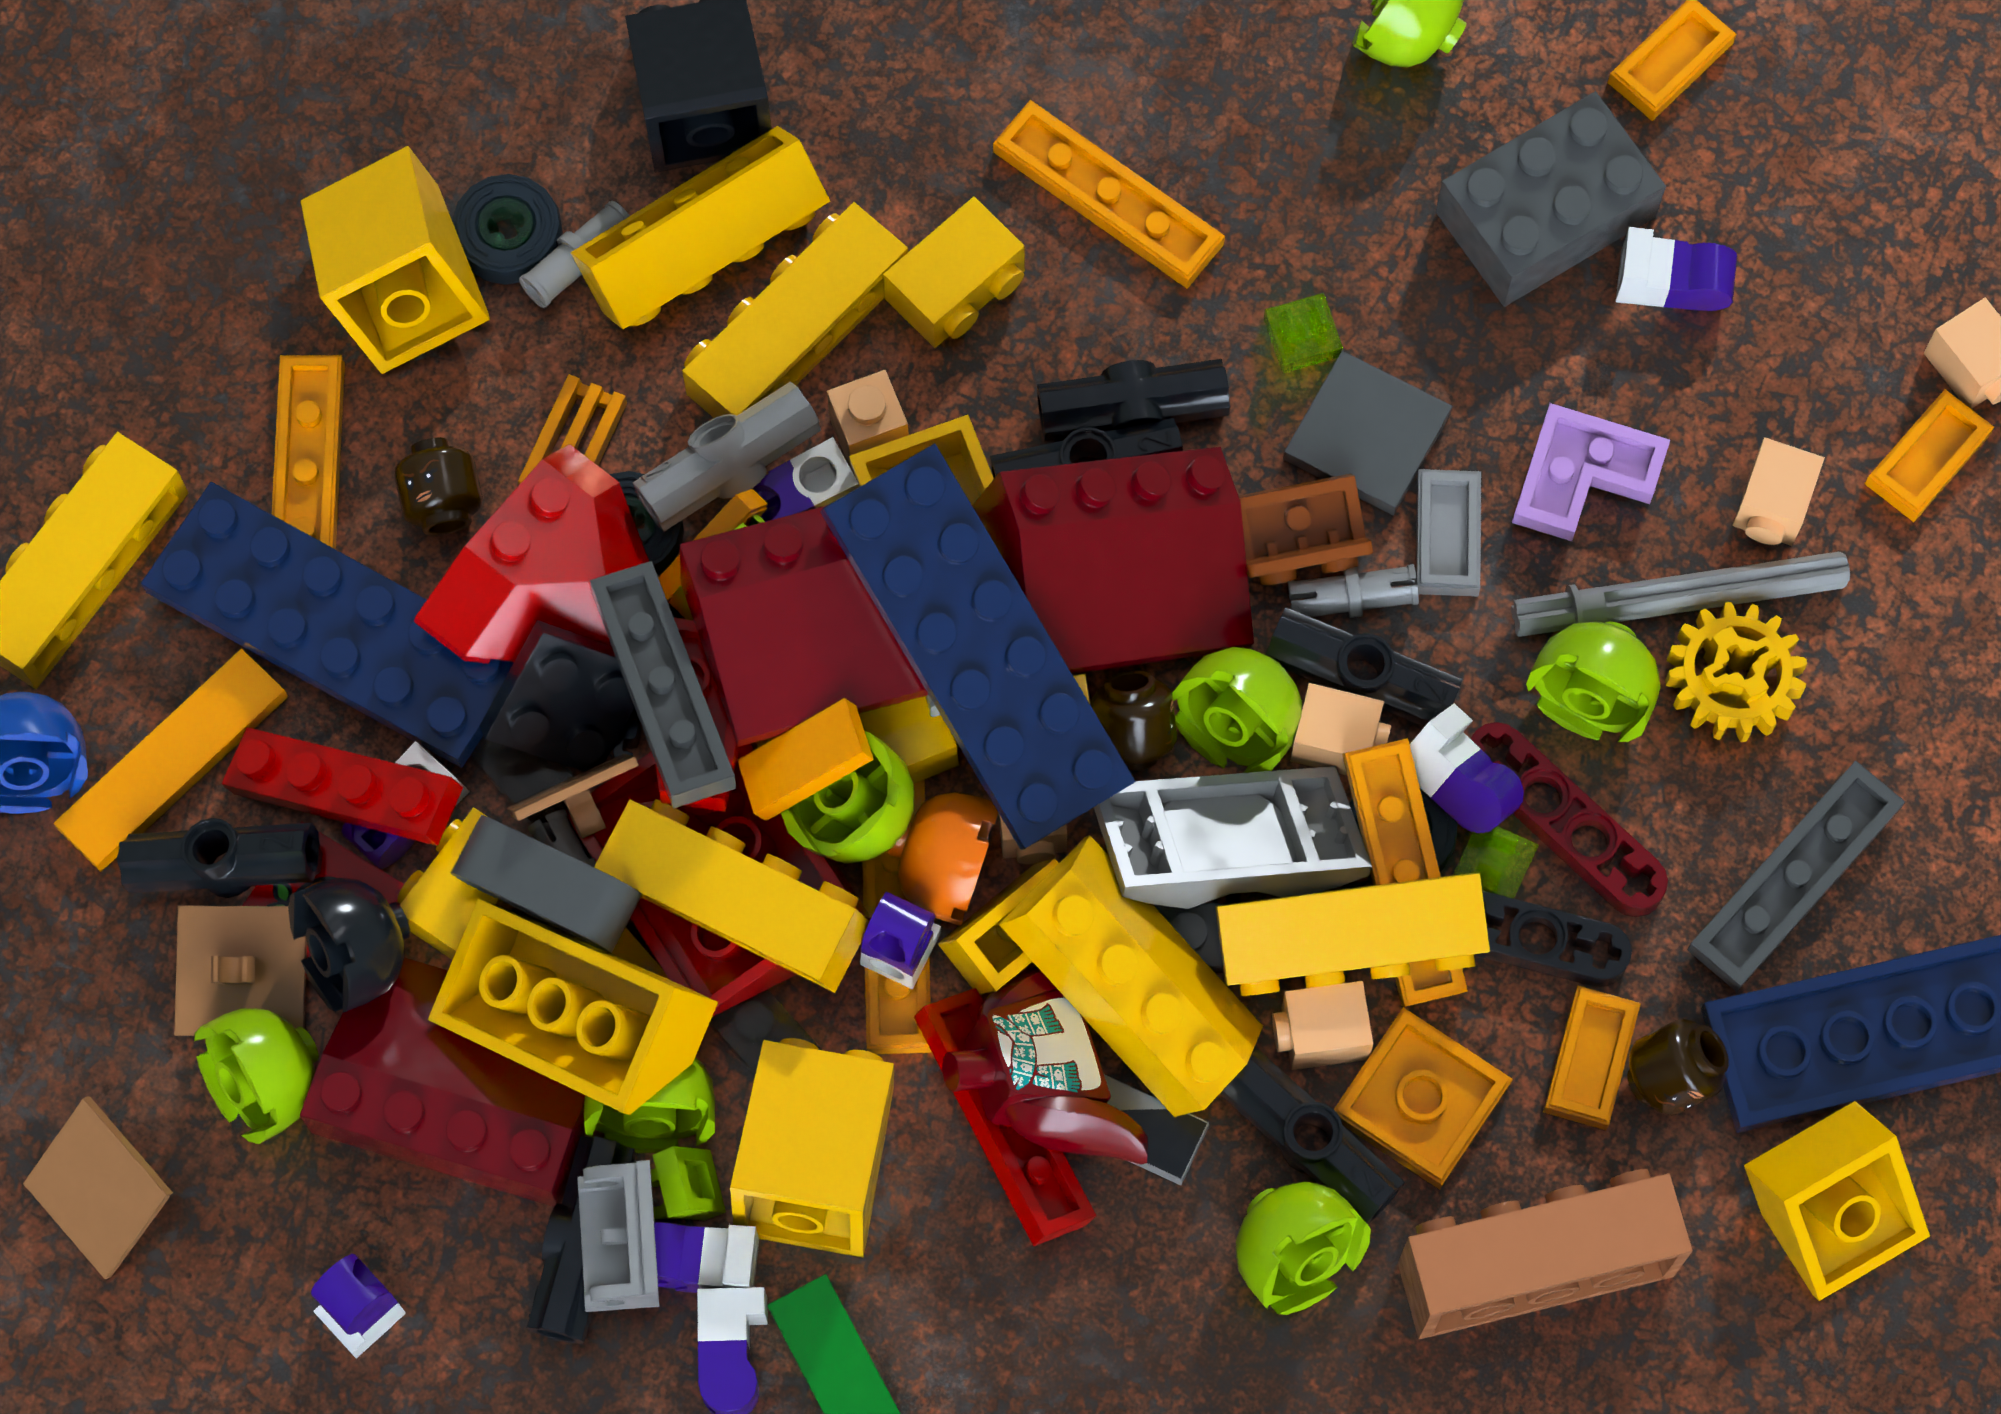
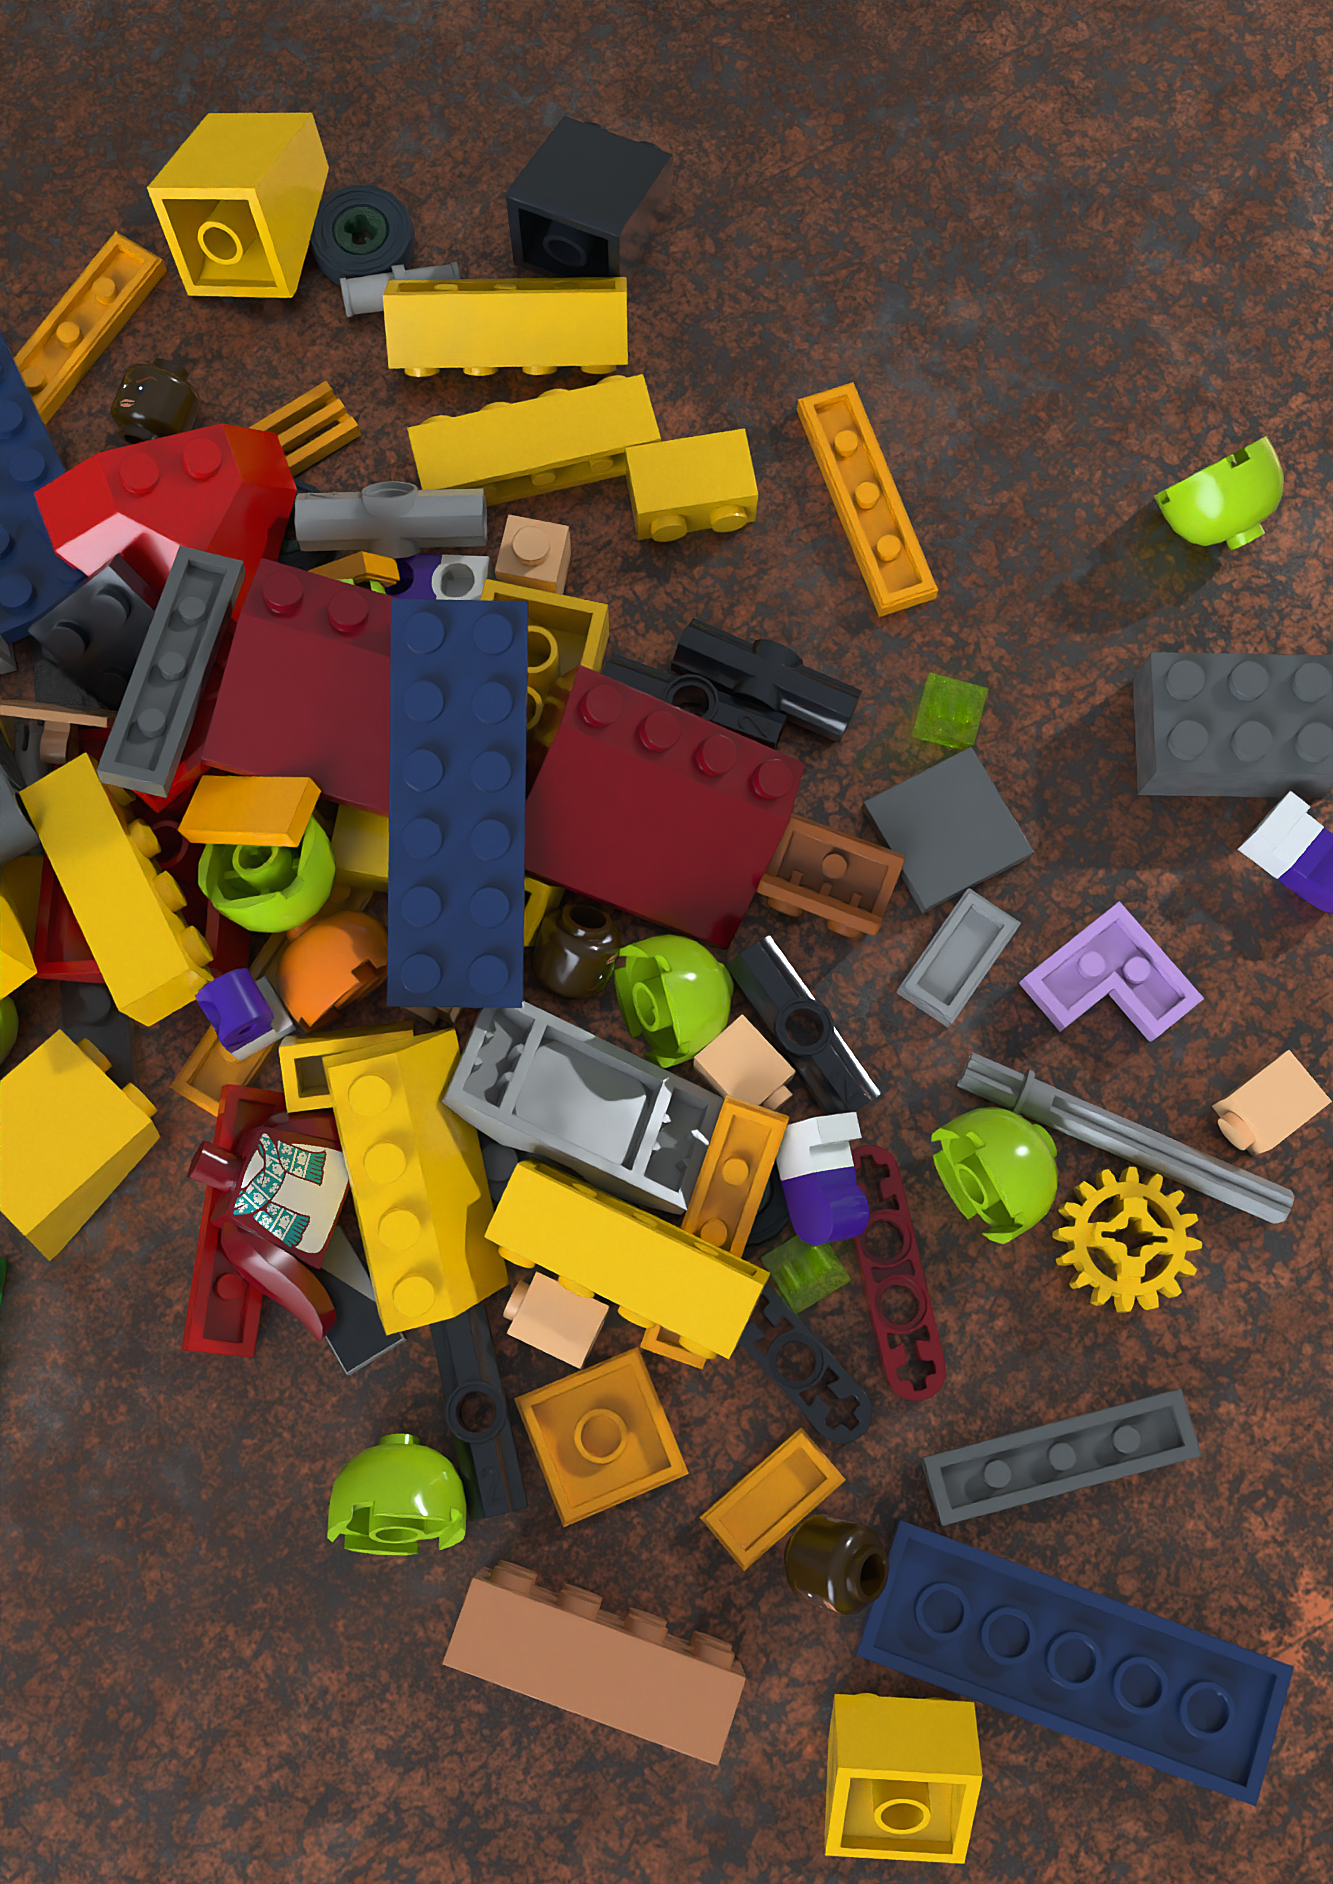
camera: 30 degrees right, 5 degrees up
light grey pin [1288,564,1419,618] -> none

